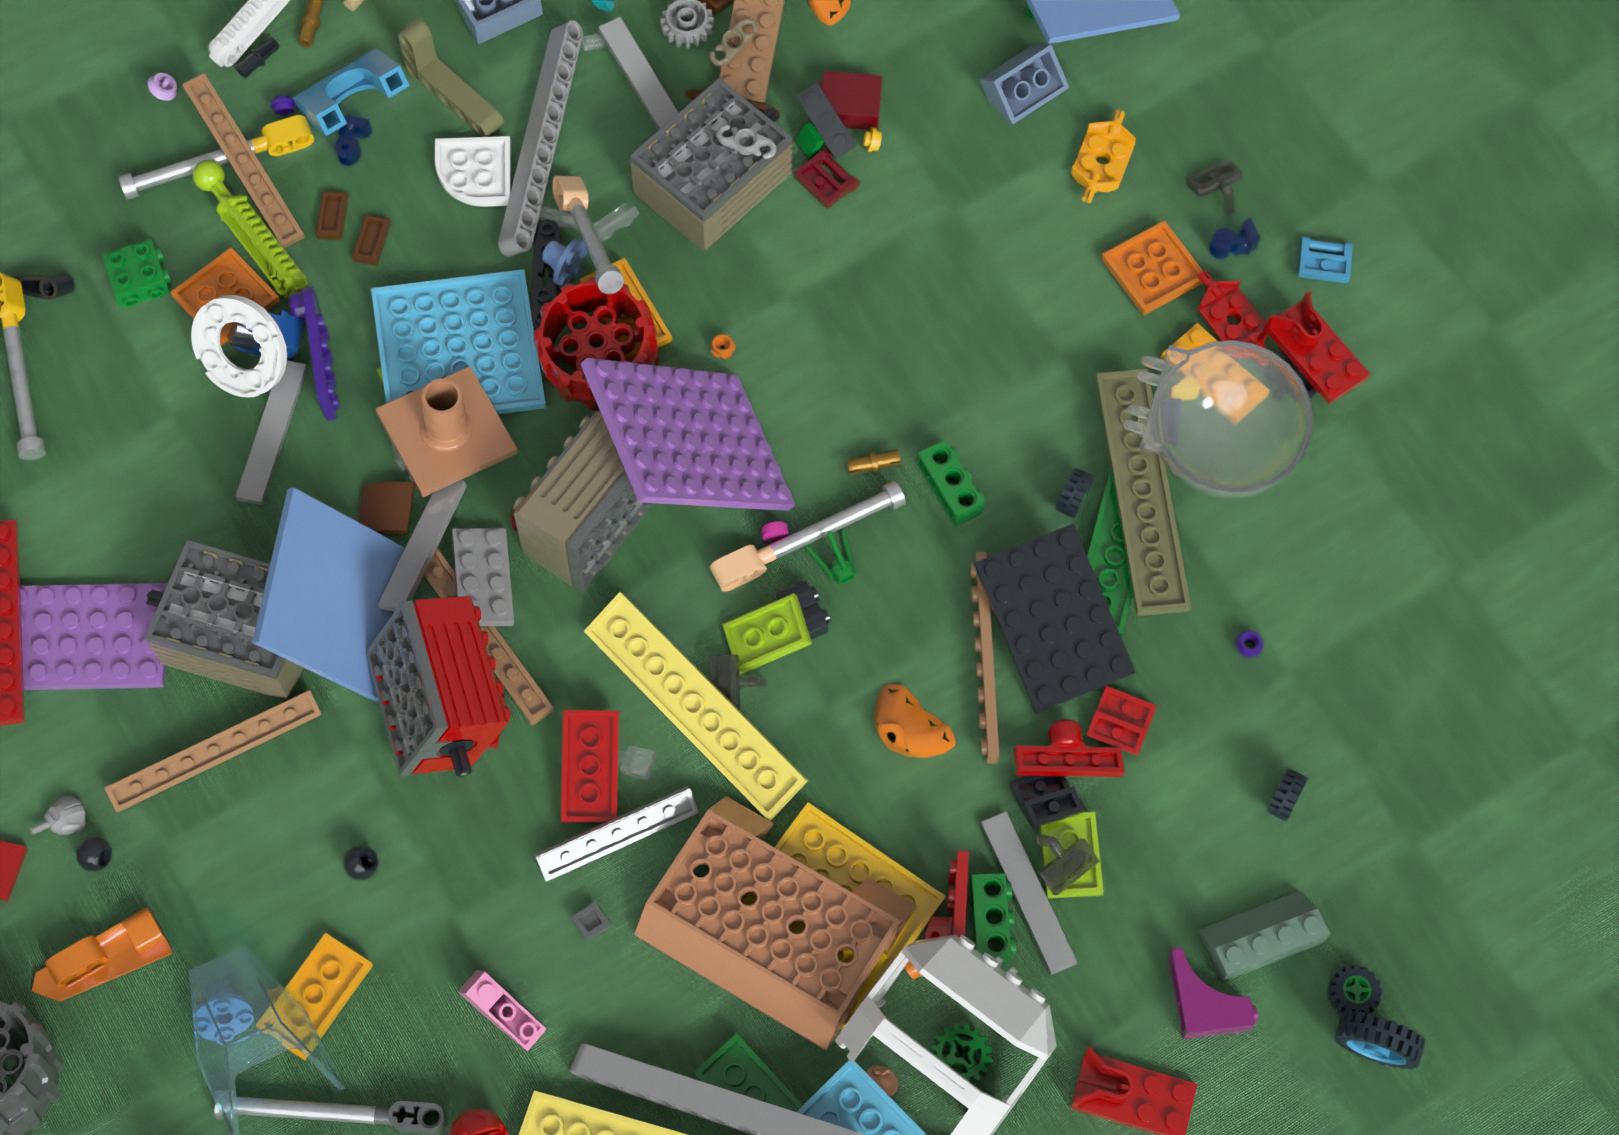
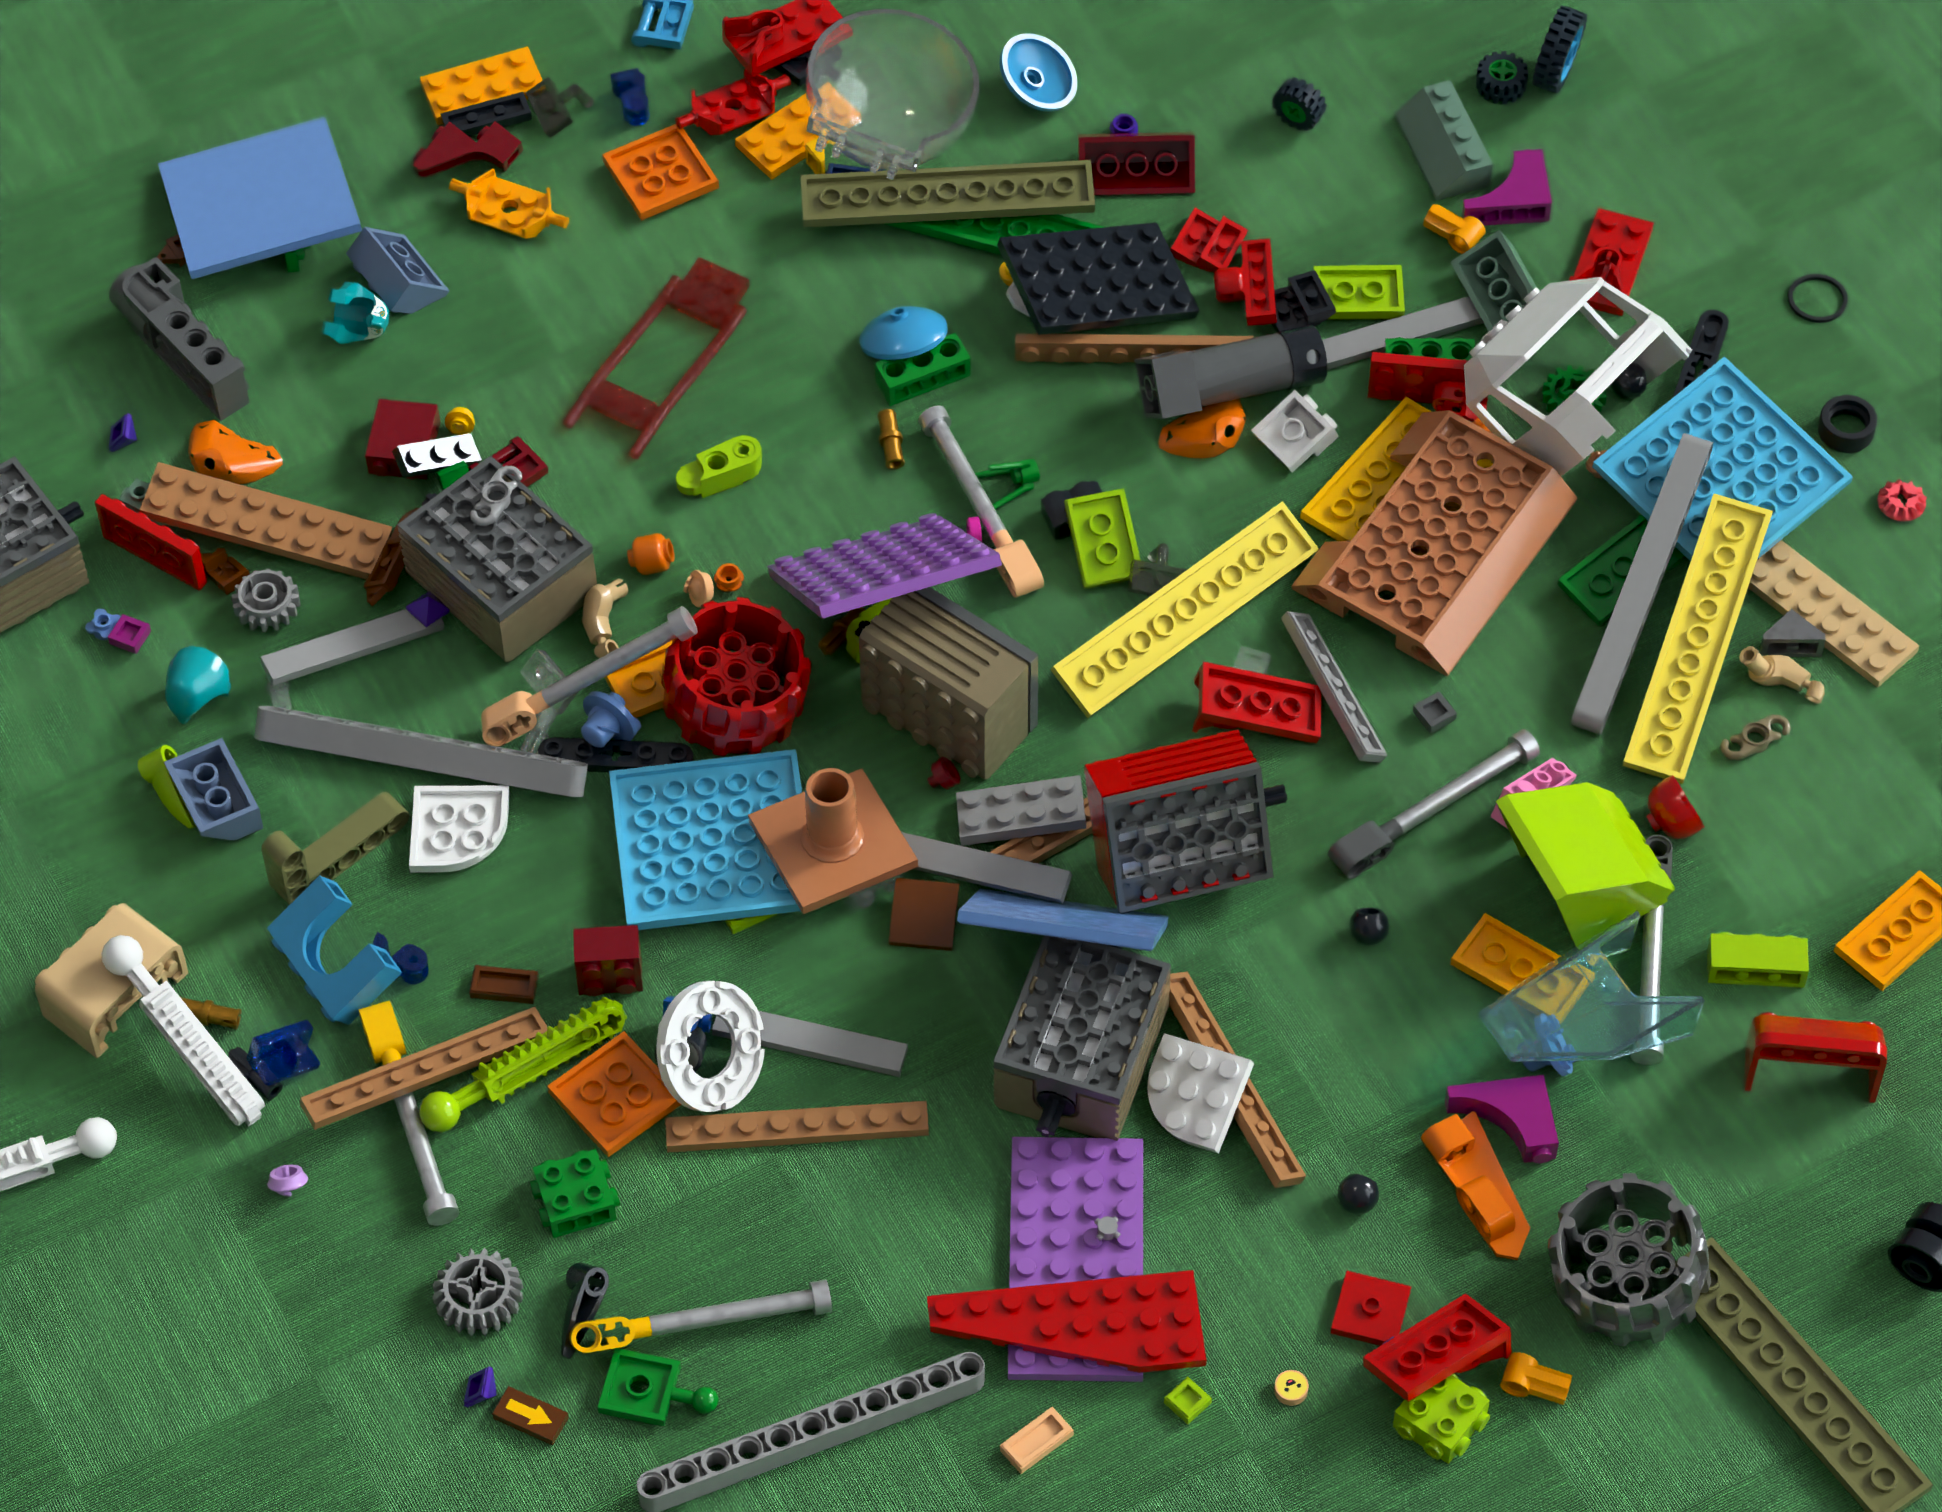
camera: 85 degrees left, 10 degrees down
light grey piece [29,796,86,835] -> none
dark purple plate [270,95,296,115] -> none
dark purple plate [289,286,340,421] -> none
reddish brown tile [352,215,391,266] -> none
dark tan piece [709,18,758,66] -> none
clear smoke plate [1036,834,1100,895] -> none
black wheel [1055,467,1095,518] -> none
none -> clear blue panel [246,1019,321,1086]
none -> teal piece [322,282,389,344]
none -> dark red arch [412,121,523,178]
none -> light orange plate [419,46,546,125]
none -> light grey gear [433,1248,523,1336]
none -> black plate [440,92,532,136]
none -> clear red plate [562,257,750,460]
none -> dark red brick [573,925,643,996]
none -> tan arm [582,579,628,658]
none -> orange head [627,533,675,575]
none -> medium nougat plate [665,1101,929,1153]
none -> lime piece [676,435,762,499]
none -> light nougat hat [683,570,714,607]
none -> dark azure dish [859,306,948,360]
none -> dark azure dish [999,33,1077,112]
none -> dark red slope [1077,132,1195,195]
none -> light grey piece [1094,1216,1121,1241]
none -> dark grey piece [1134,325,1327,419]
none -> white plate [1147,1033,1254,1154]
none -> white plate [1251,390,1339,473]
none -> piece [1327,729,1540,879]
none -> light orange piece [1423,204,1486,254]
none -> magenta arch [1445,1075,1559,1164]
none -> sand green slope [1451,230,1561,335]
none -> lime windscreen [1496,782,1675,952]

